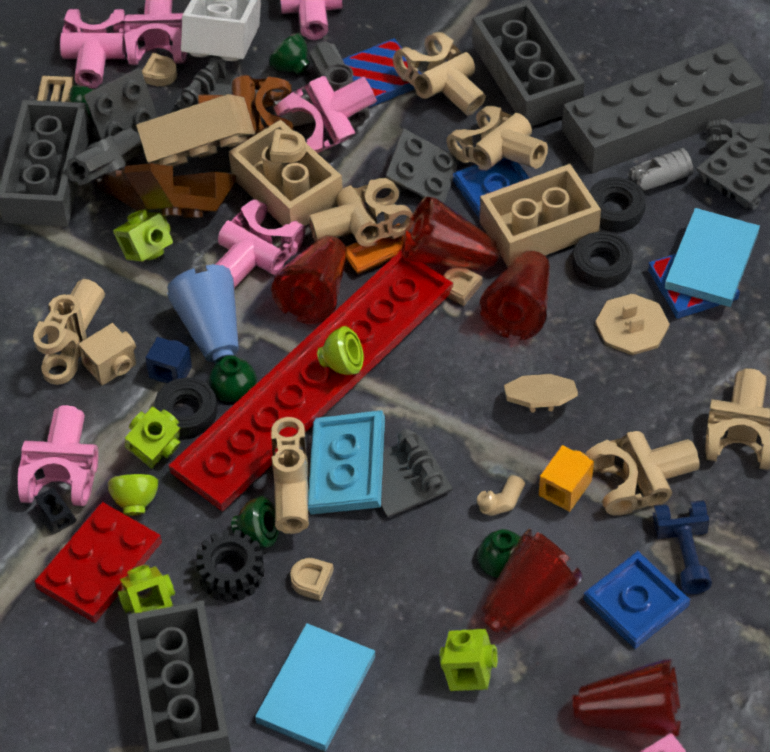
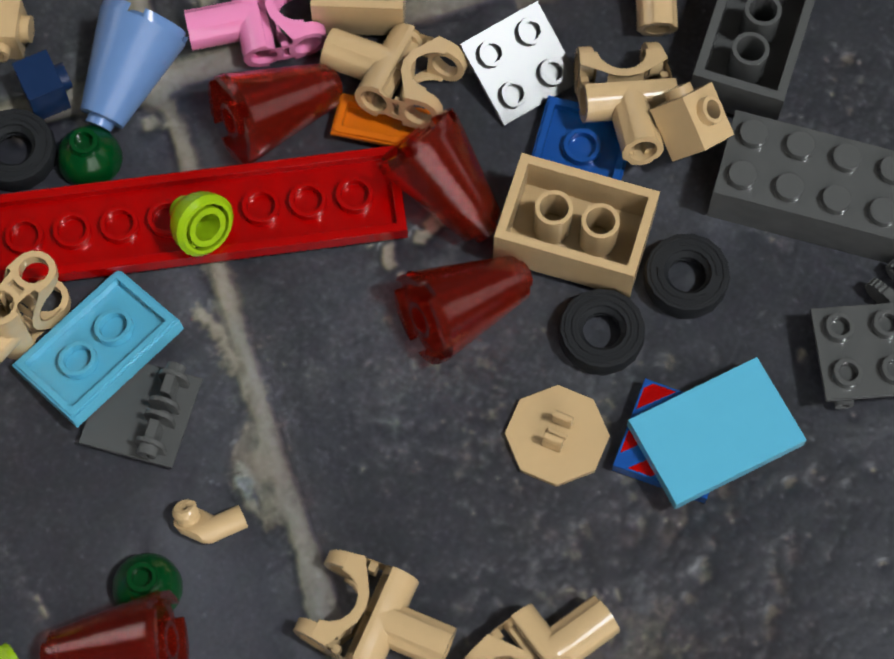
camera: 40 degrees right, 15 degrees up
tan tile [443,267,482,306] -> none
tan piece [504,374,578,413] -> none
light orange brick [539,445,594,512] -> none
light grey hinge [627,148,693,191] -> none
none -> tan brick [650,81,734,162]

